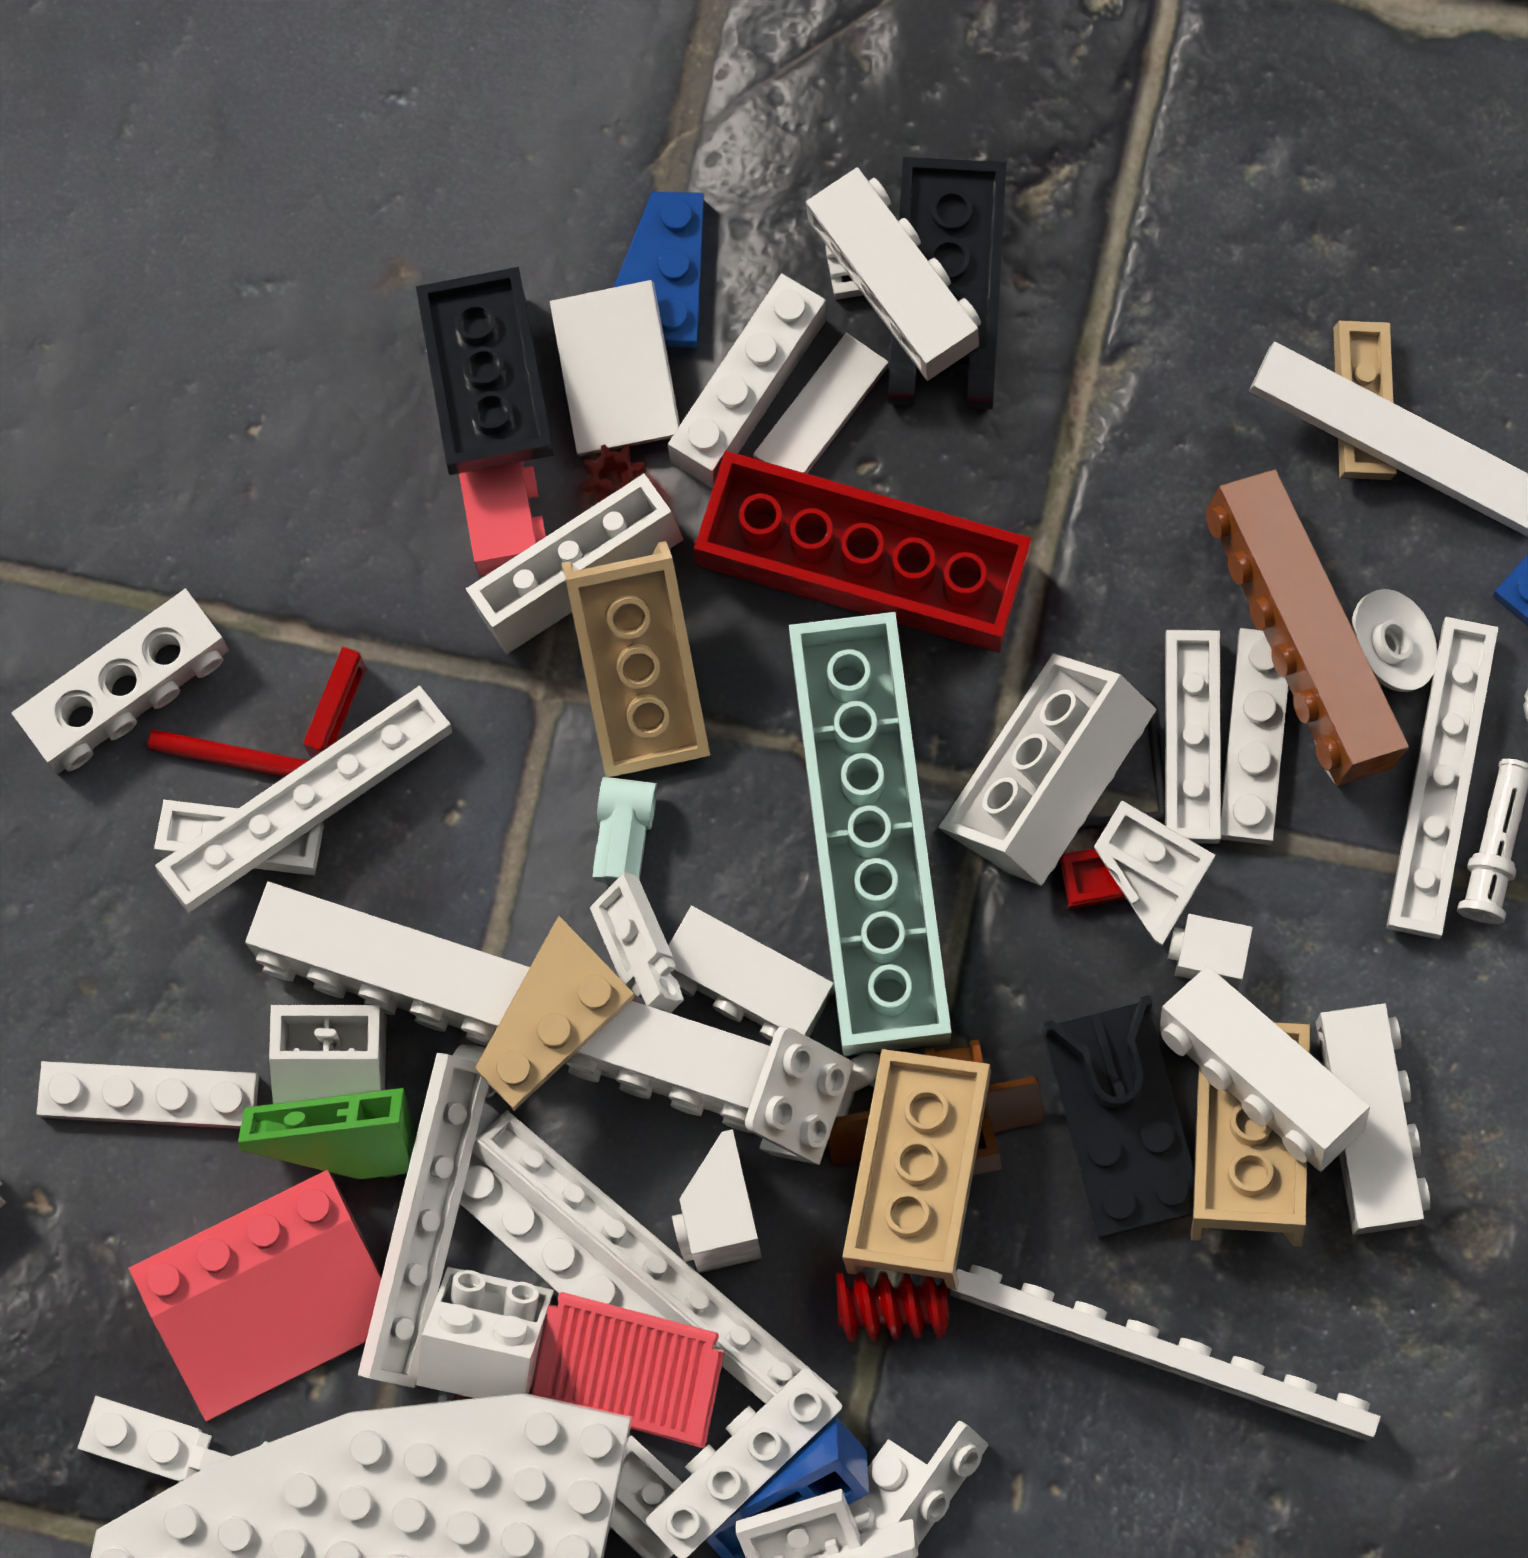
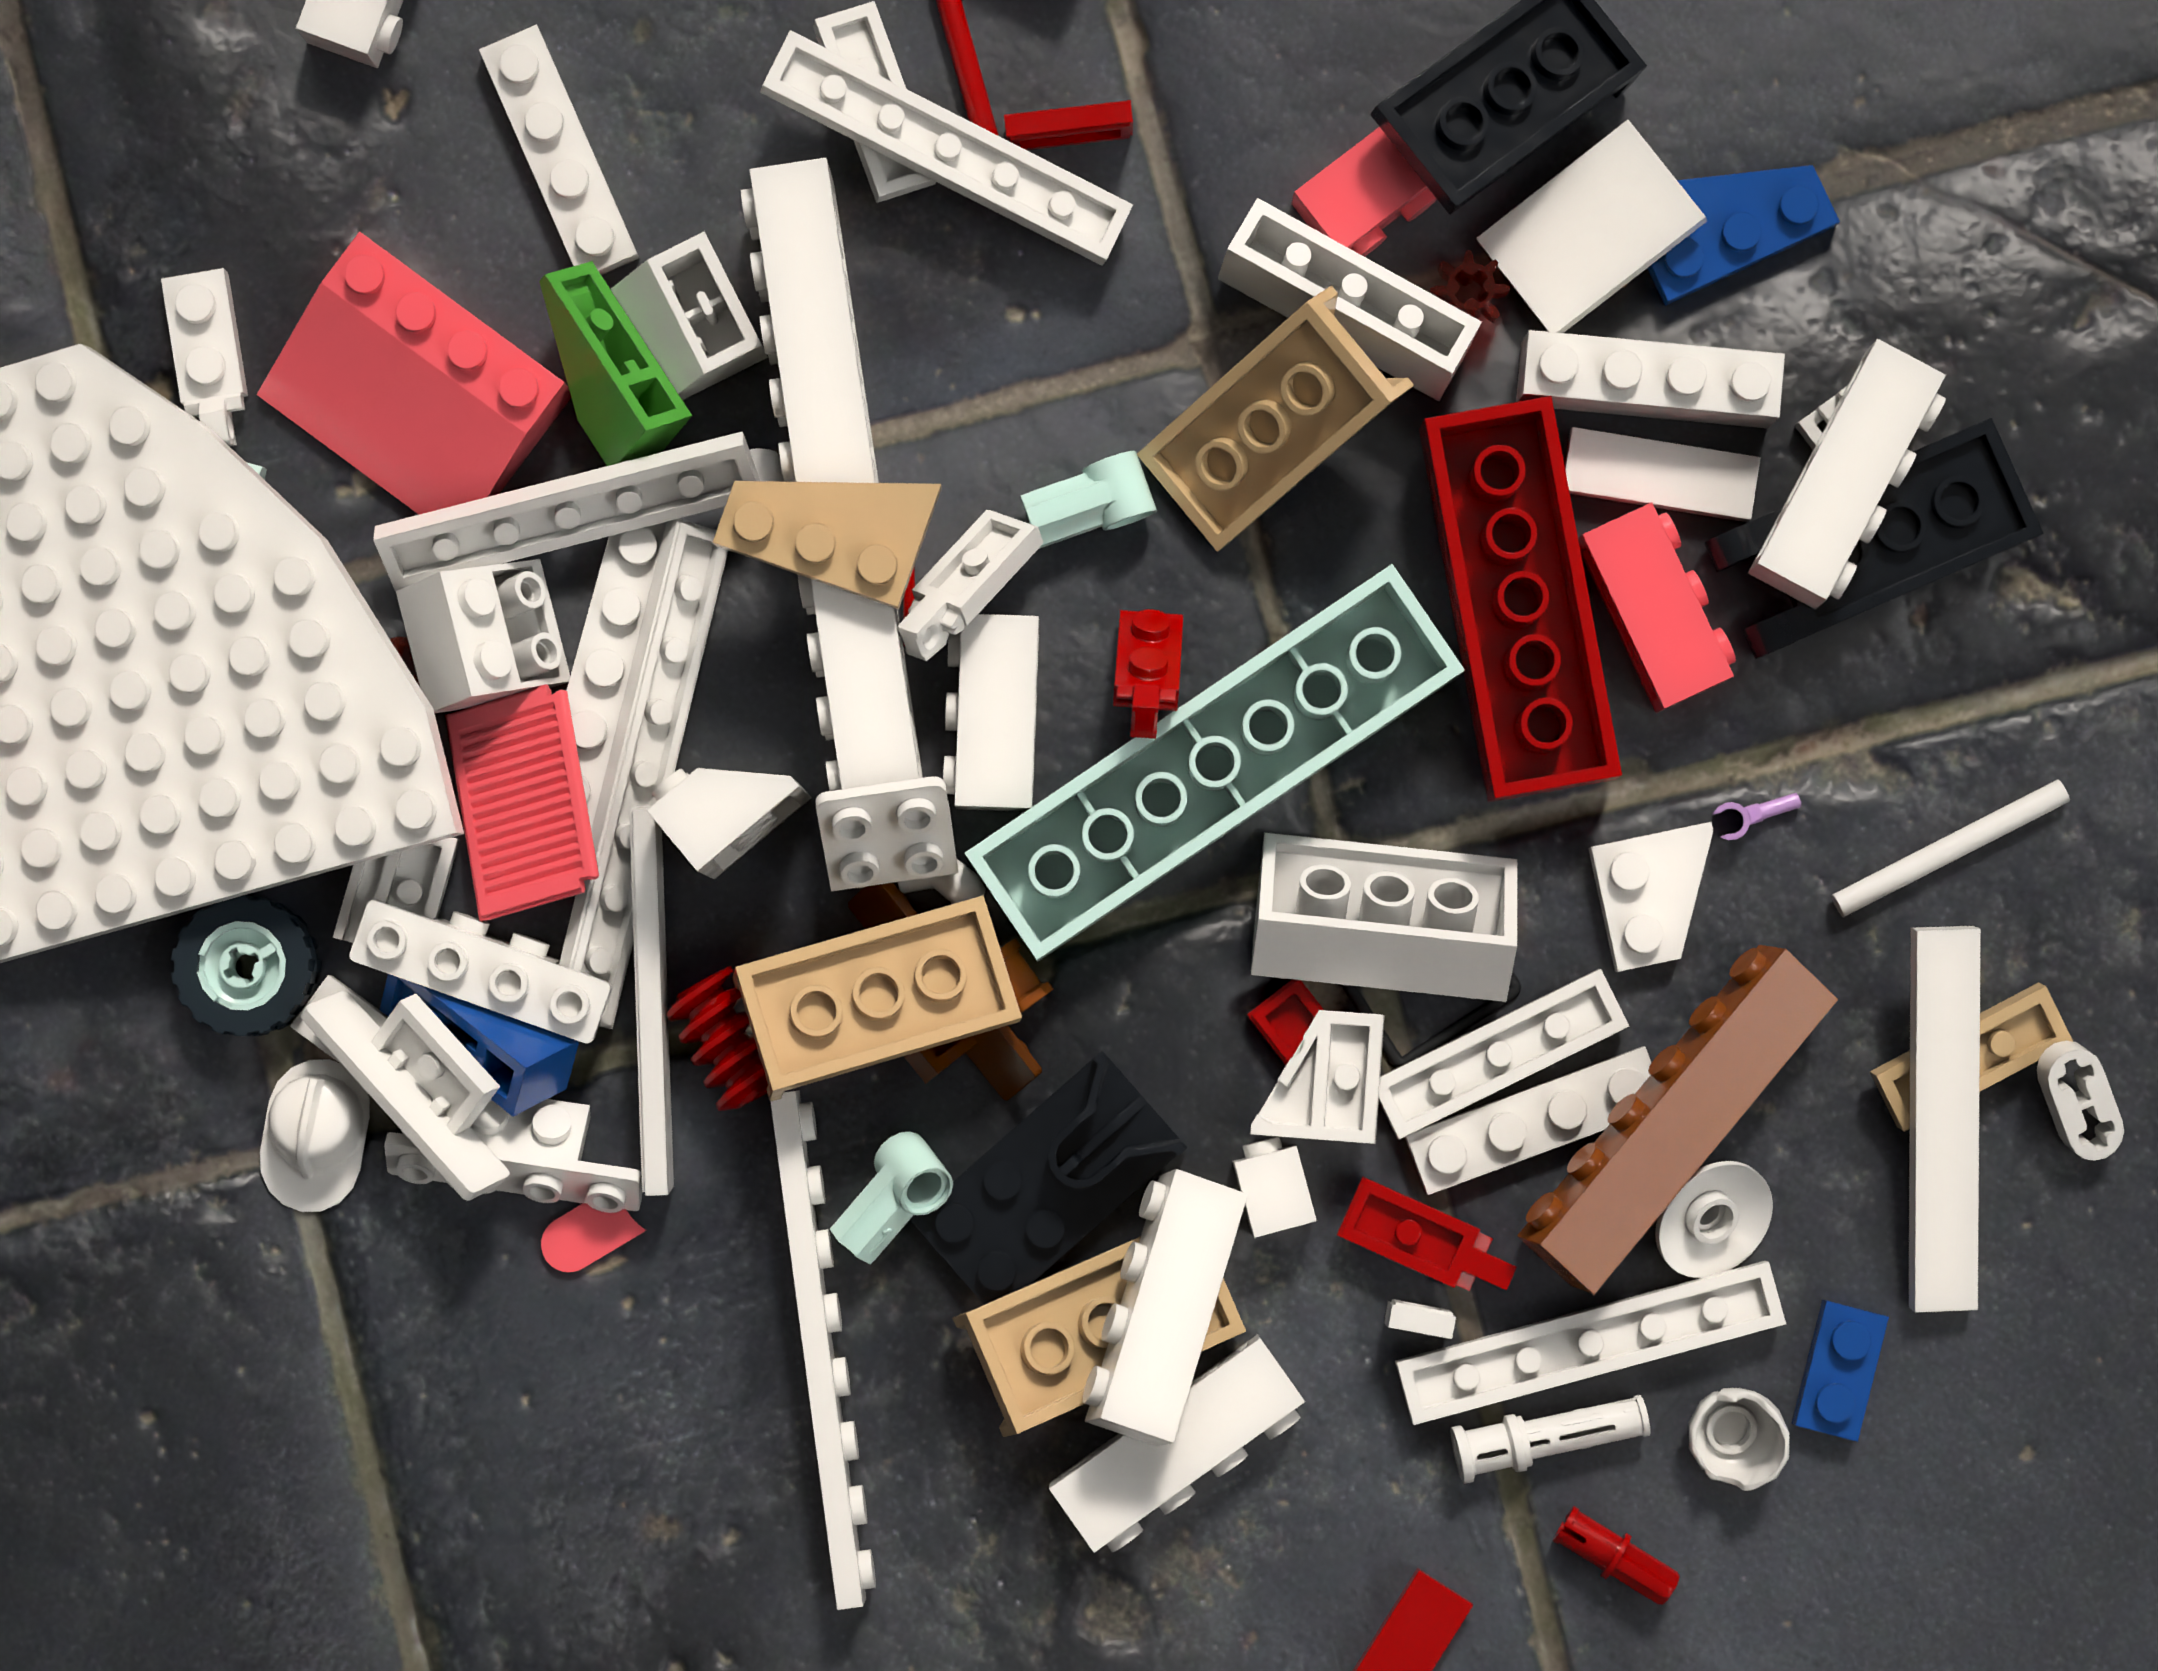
camera: 60 degrees right, 10 degrees up
none -> coral piece [541,1203,647,1272]
none -> white tile [629,805,674,1196]
none -> light aqua piece [830,1131,953,1265]
none -> red hinge [1113,609,1183,739]
none -> red hinge [1336,1176,1517,1291]
none -> white tile [1384,1299,1456,1339]
none -> coral brick [1578,502,1736,713]
none -> white wing [1588,822,1713,972]
none -> lavender hand [1713,792,1801,840]
none -> white bar [1831,779,2070,917]
none -> white beam [2037,1040,2124,1161]

